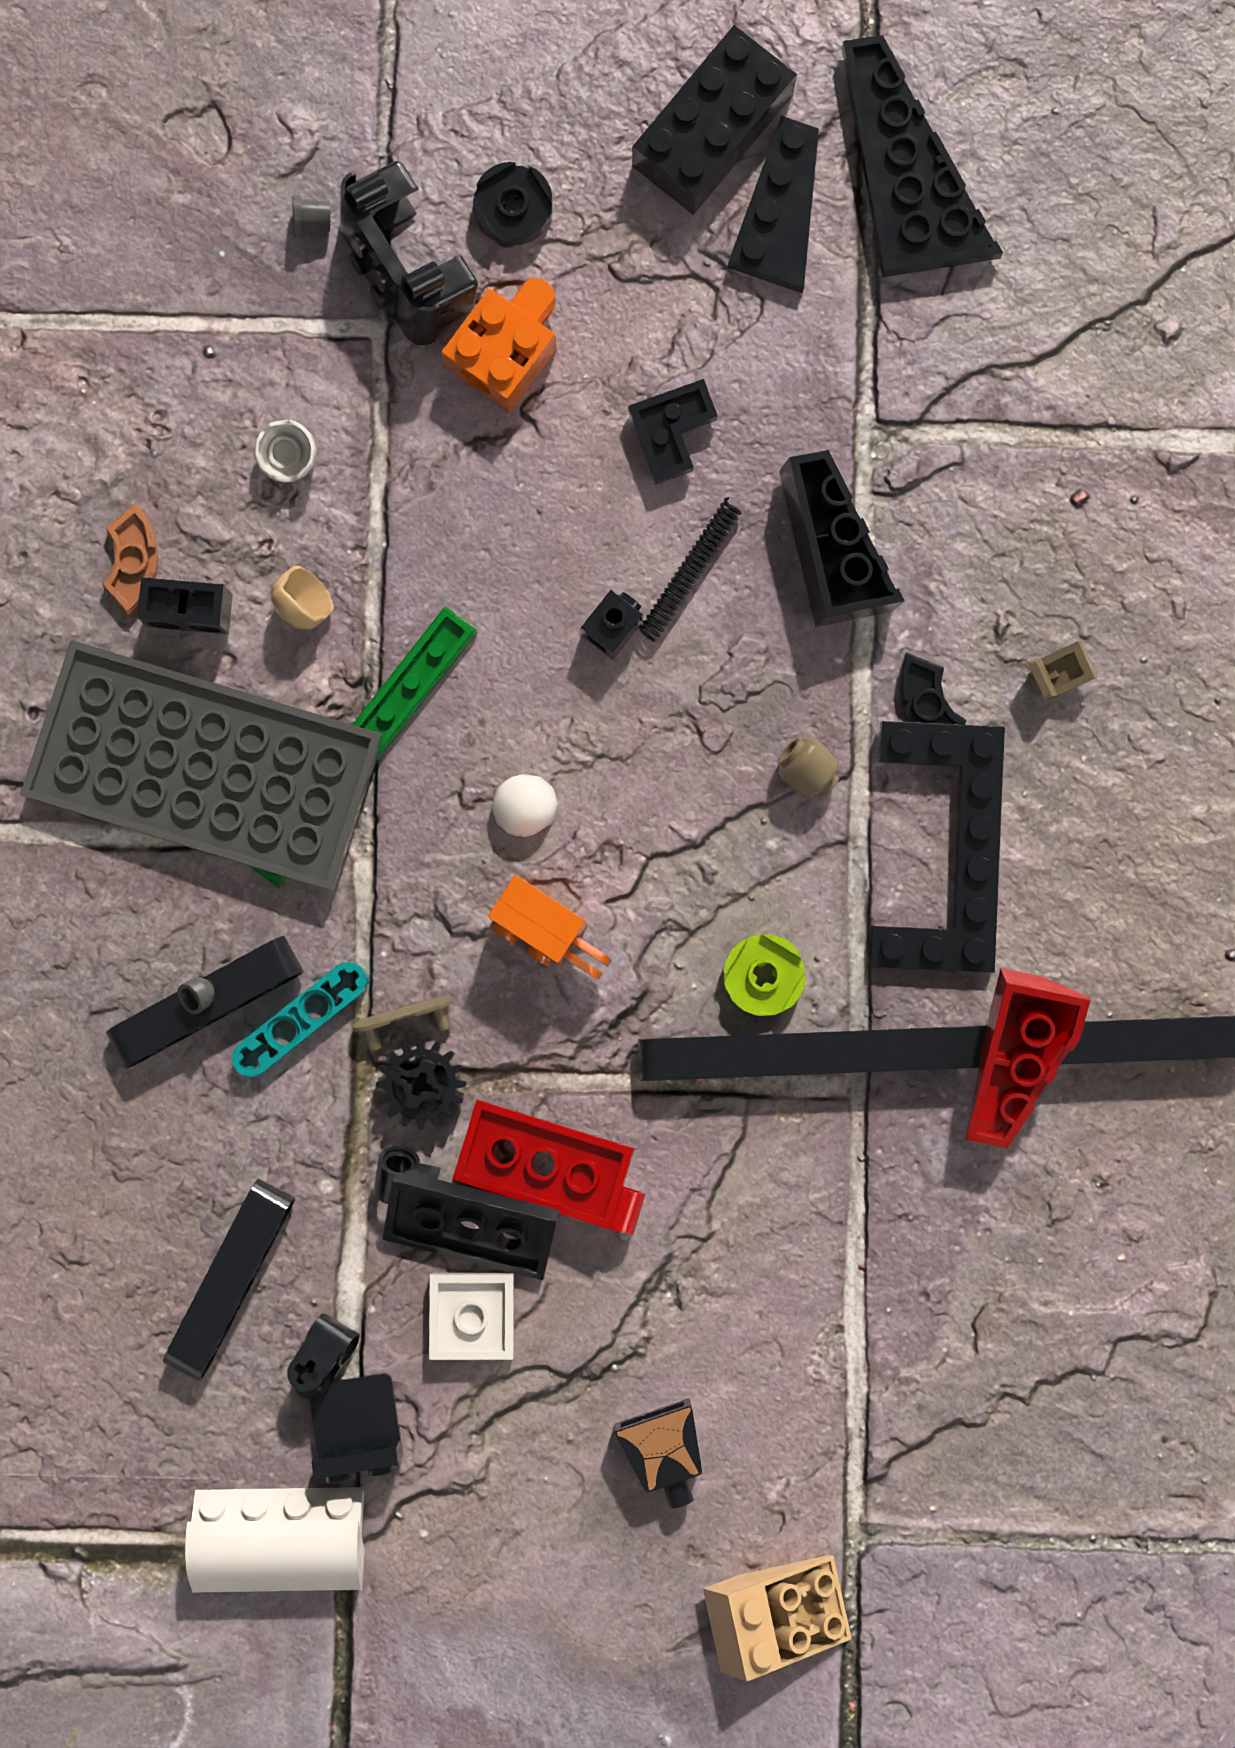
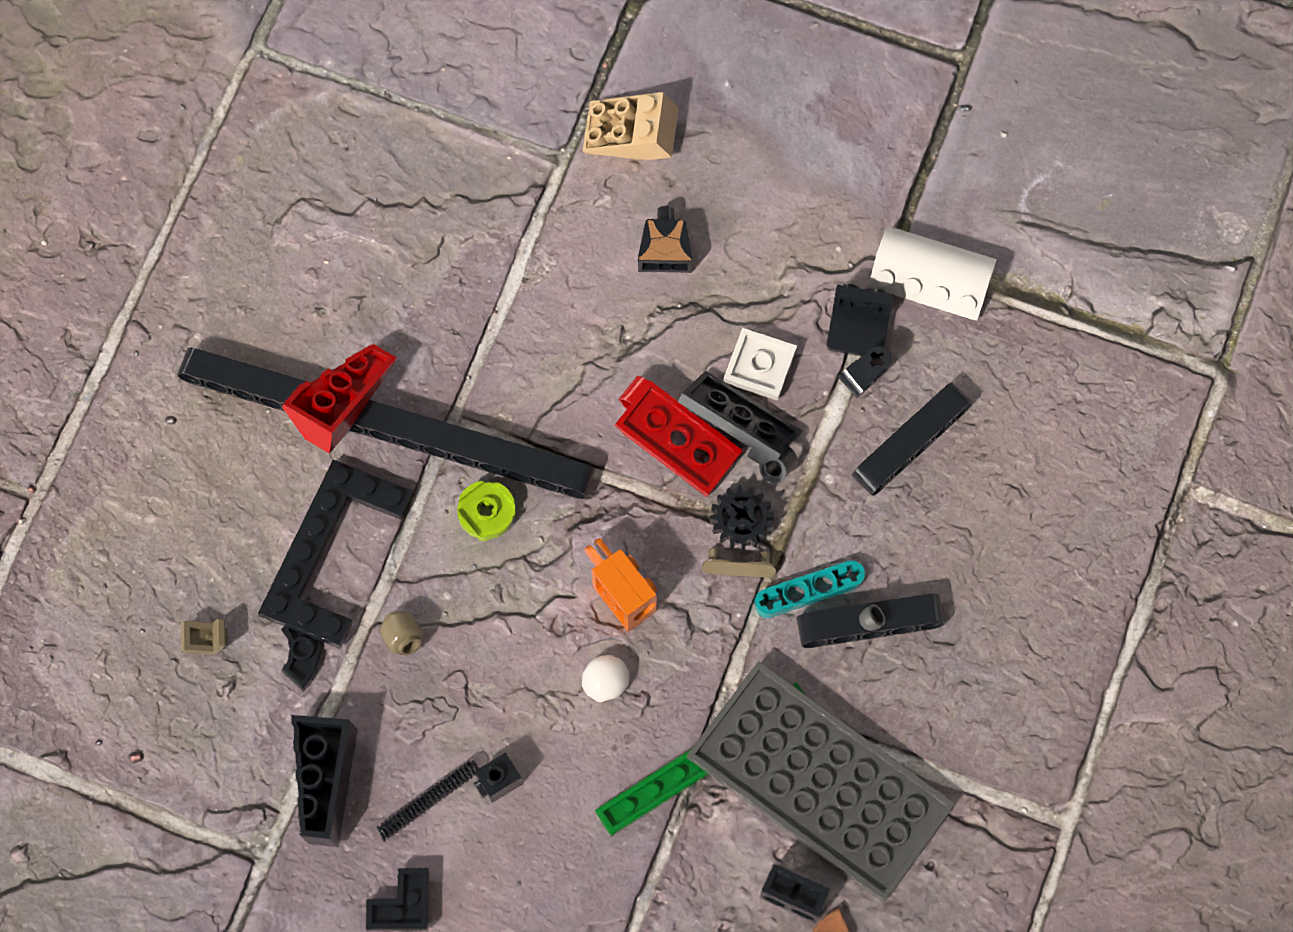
camera: 160 degrees left, 15 degrees down
tan hair [271,566,334,630] -> none

